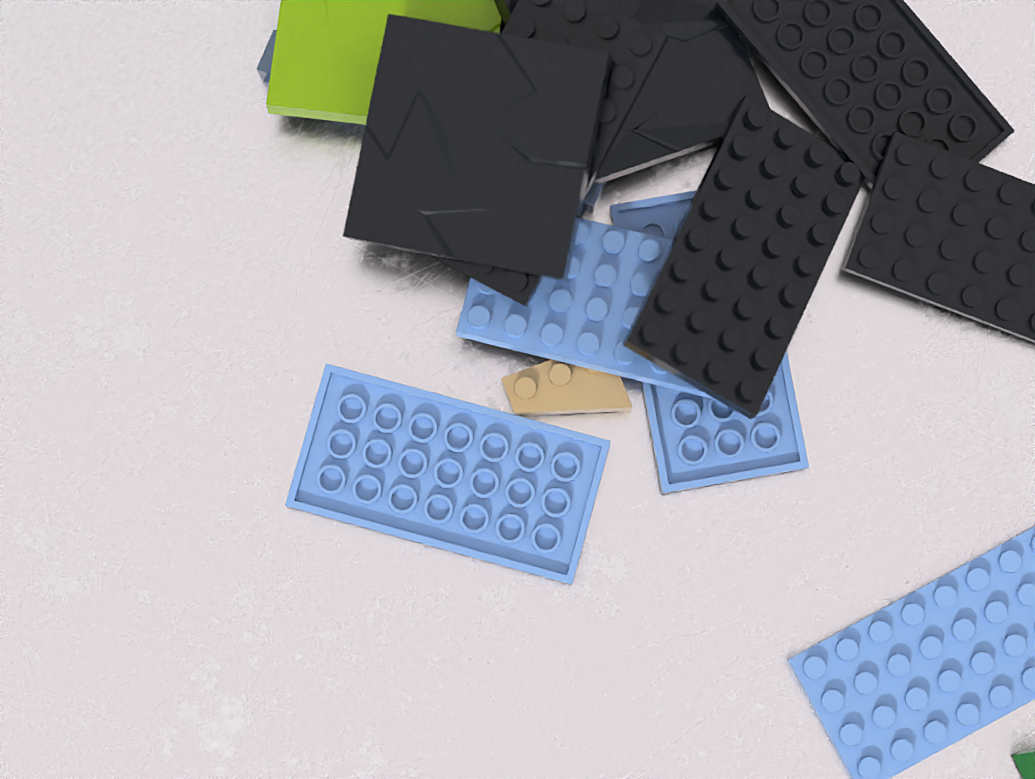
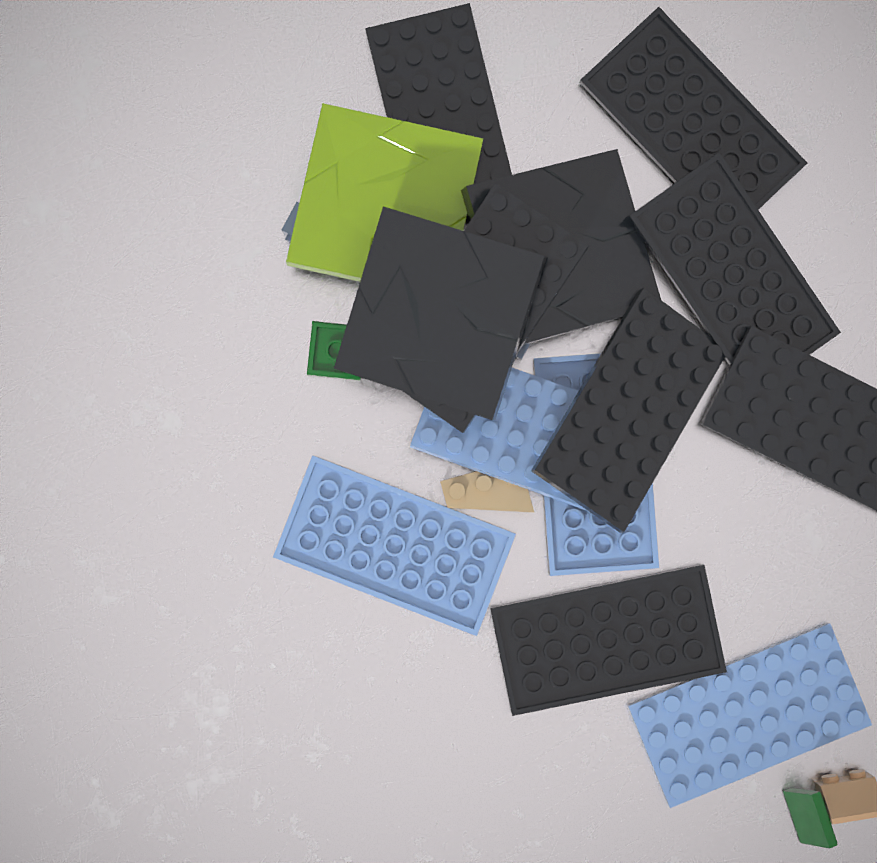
camera: 10 degrees right, 5 degrees up
none -> green tile [307,321,361,381]
none -> black plate [490,564,727,716]

